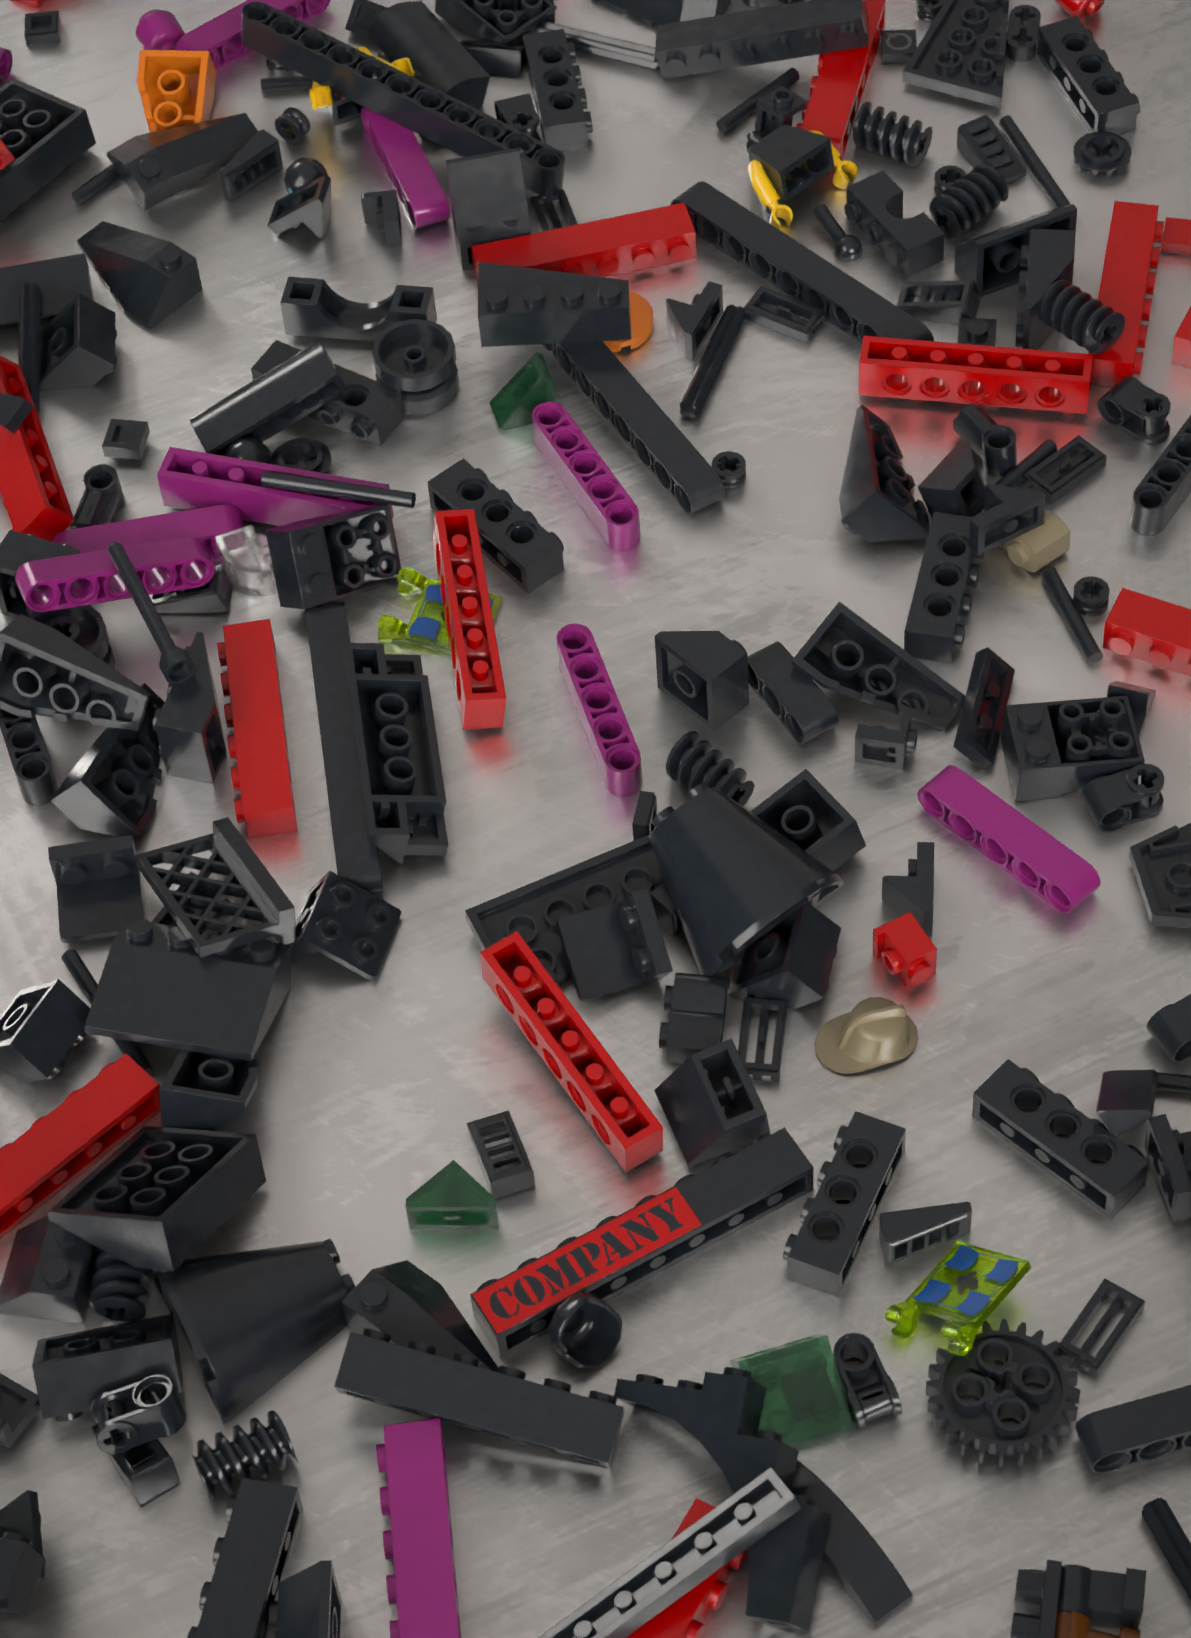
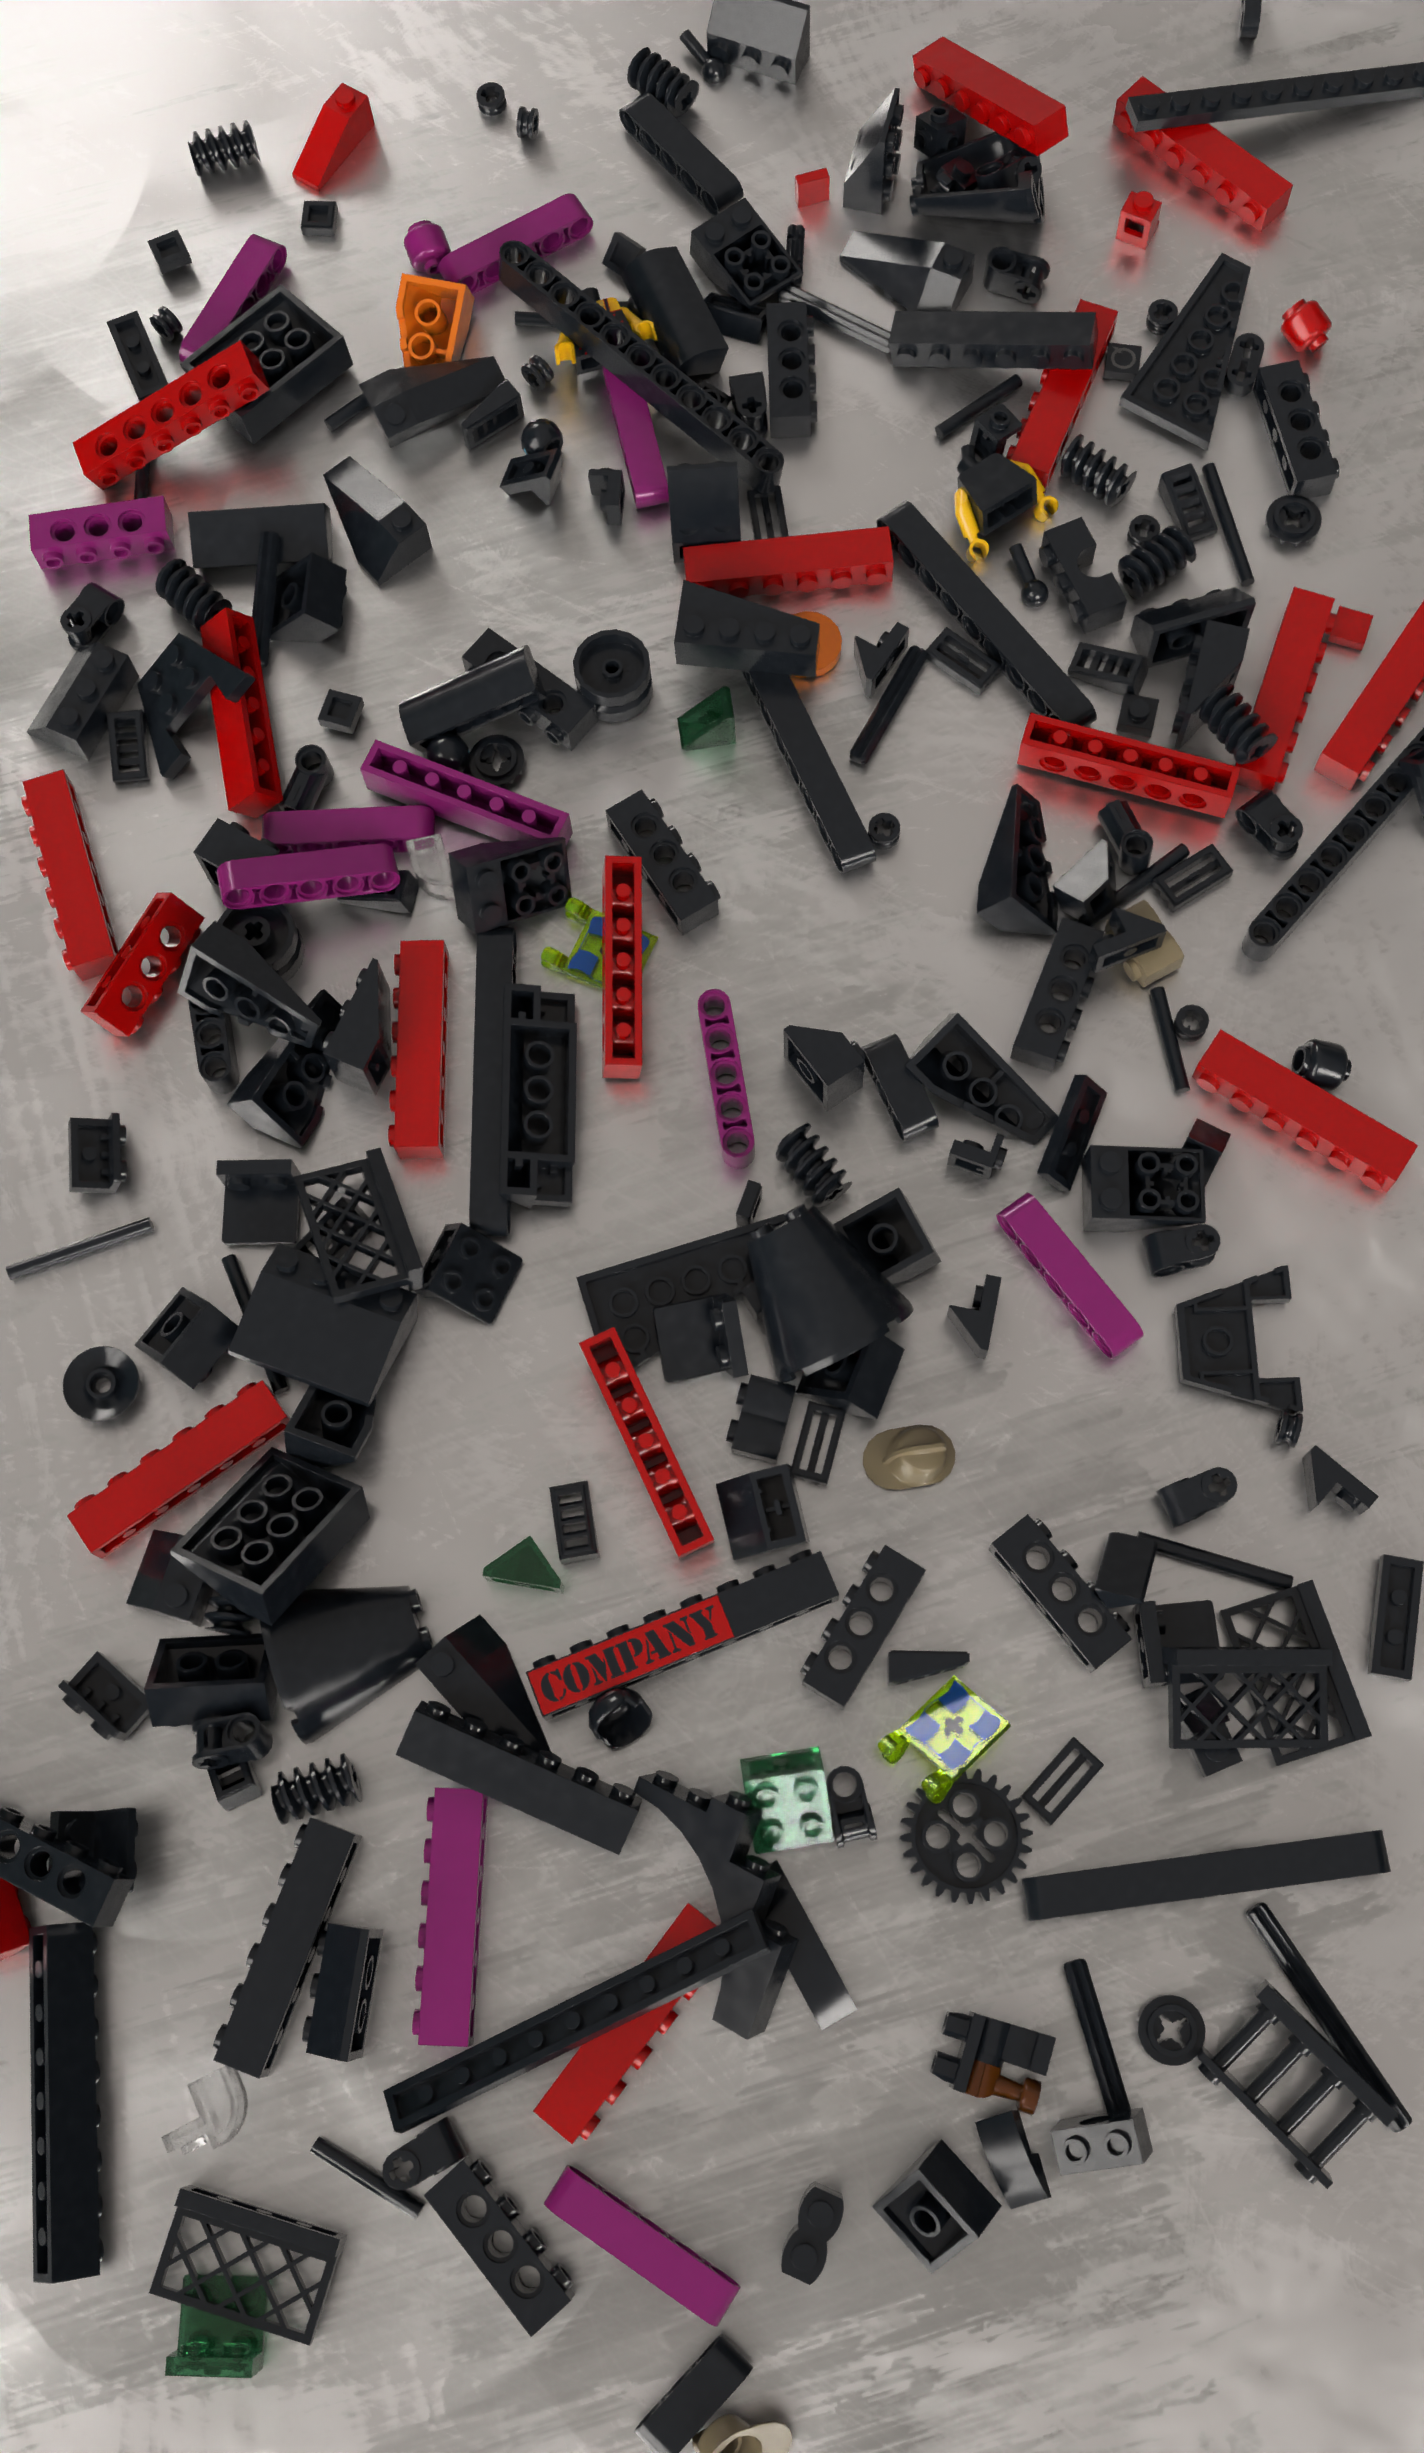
camera: 10 degrees right, 20 degrees up
black piece [108,542,196,684] -> none
black bar [261,471,416,508] -> none
black arch [280,277,437,341] -> none
magenta beam [532,402,641,552] -> none
red brick [873,912,937,987] -> none

